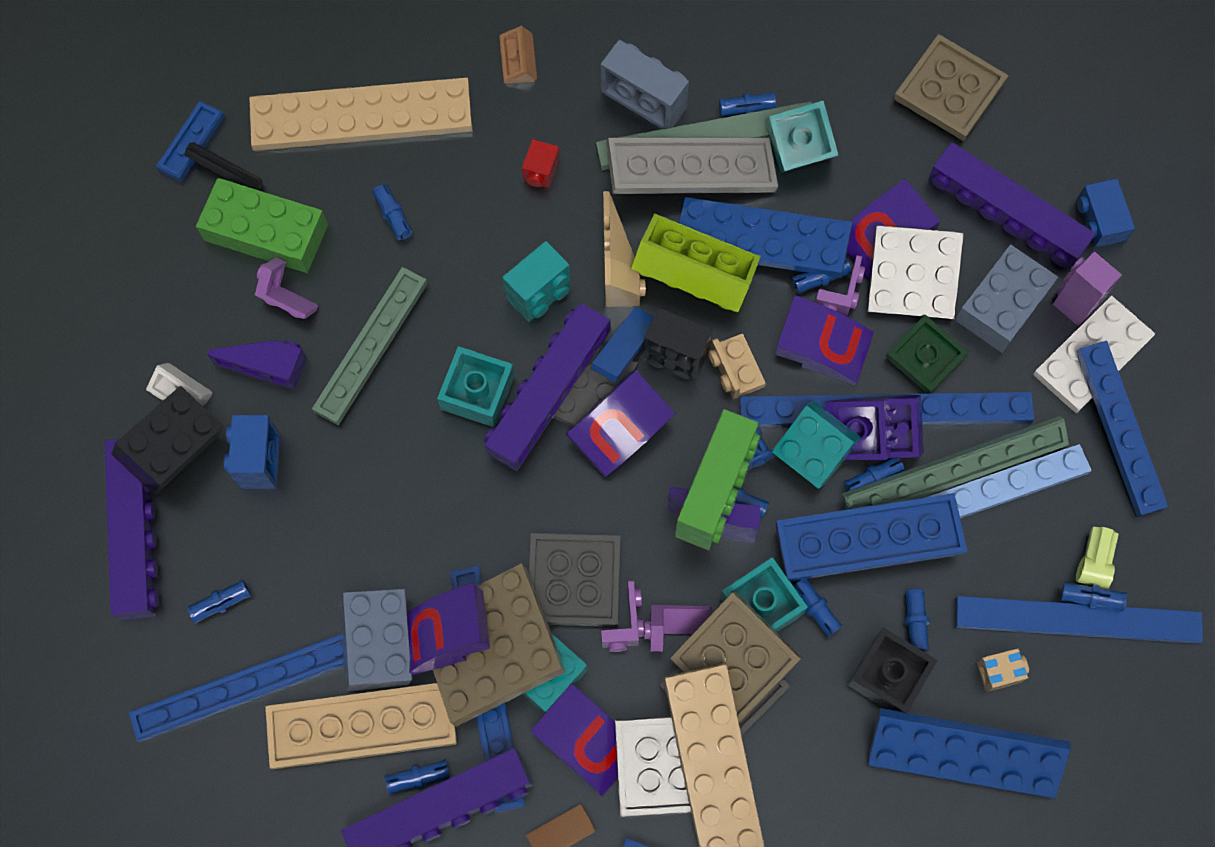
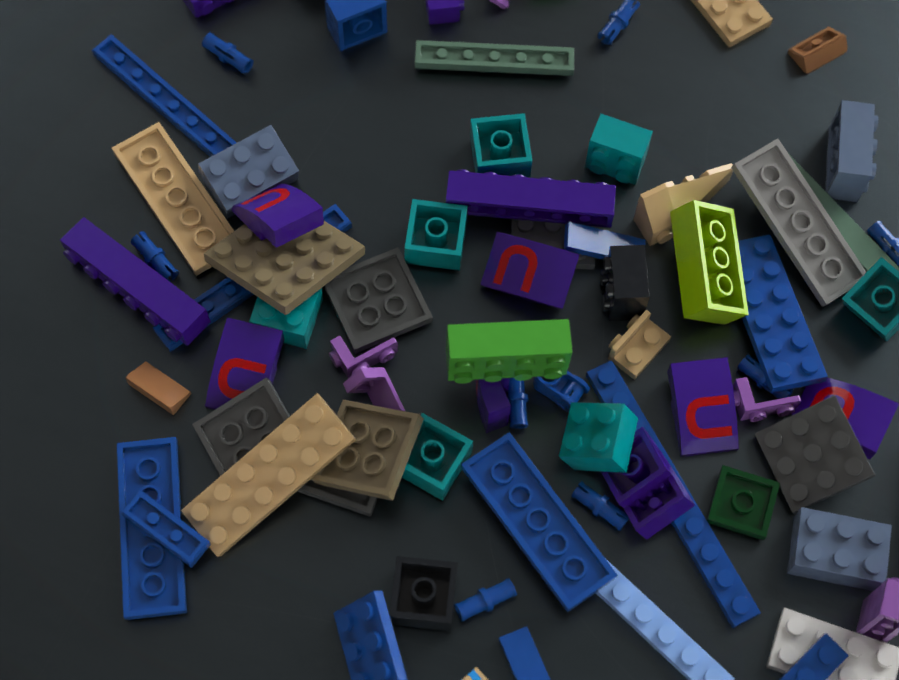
camera: 60 degrees right, 5 degrees down
red brick [522,139,560,188] -> none
blue pin [793,579,843,637] -> none
sand green tile [842,416,1069,510] -> none
none -> teal brick [404,199,468,270]

